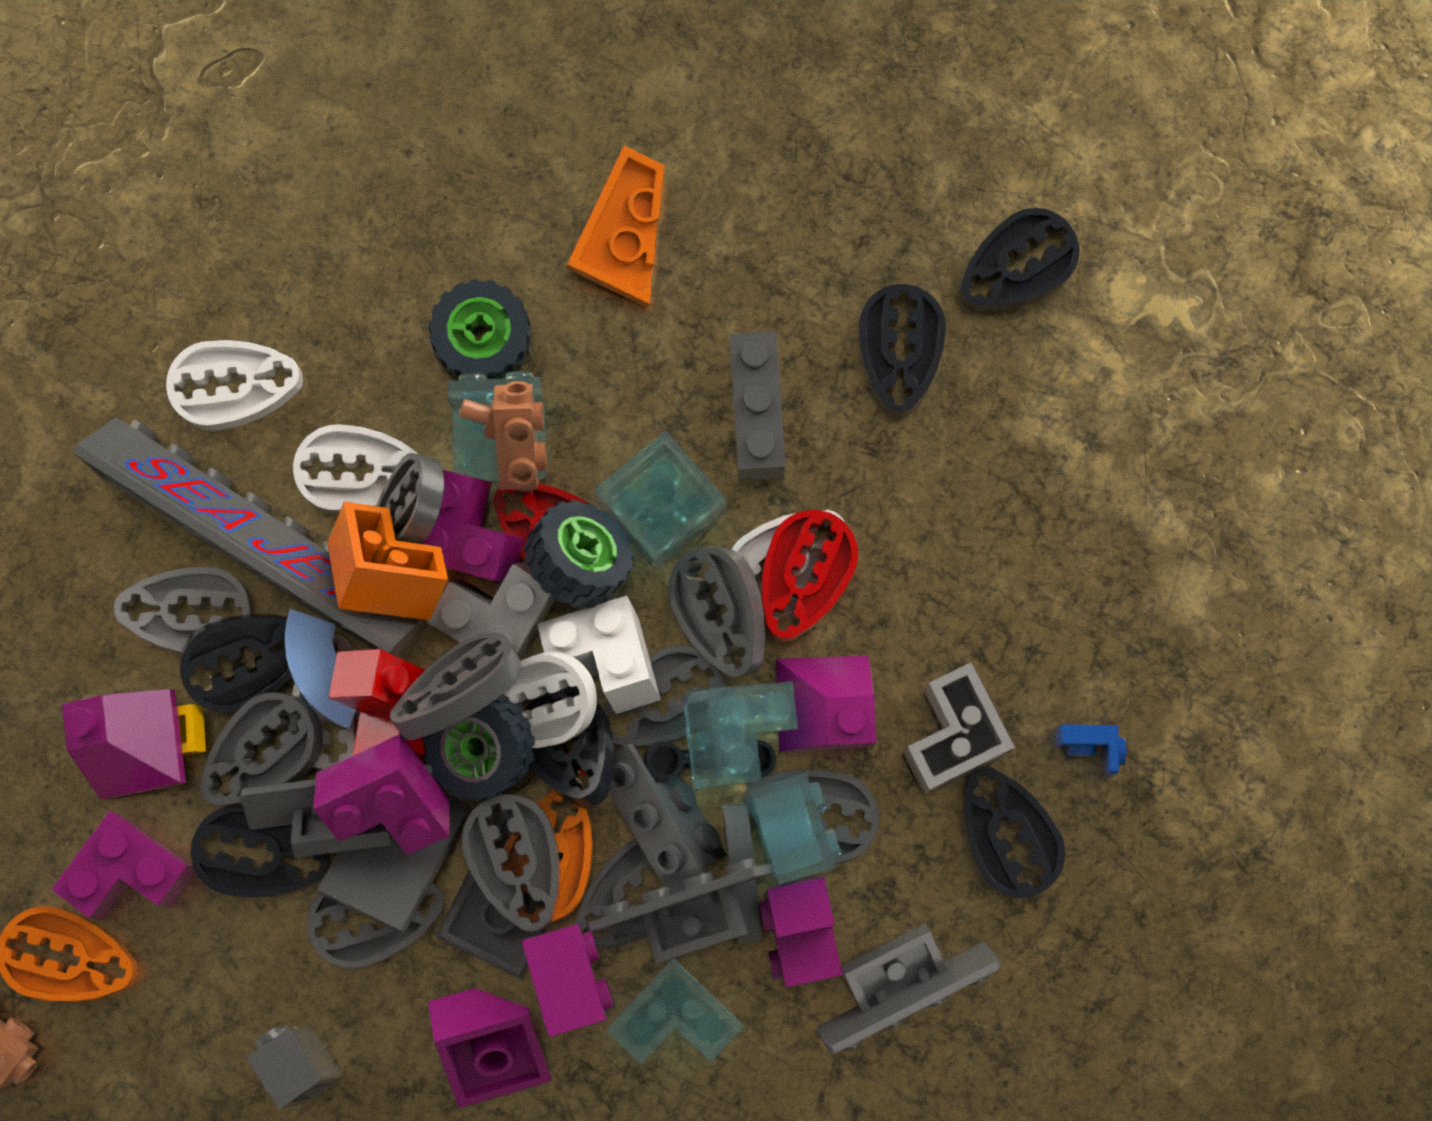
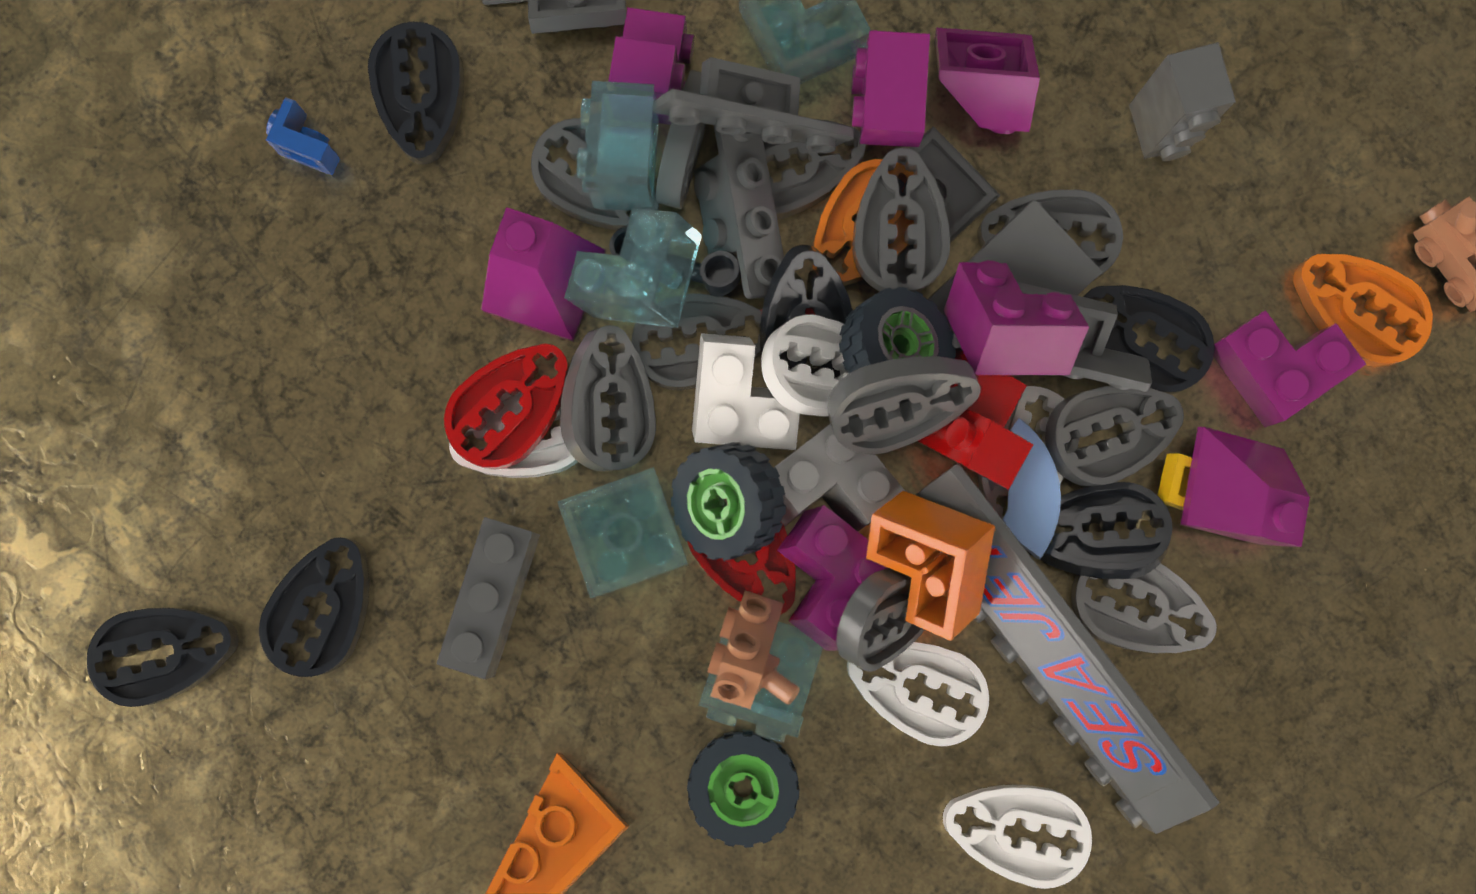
camera: 155 degrees left, 5 degrees up
light grey brick [903,662,1015,795] -> none

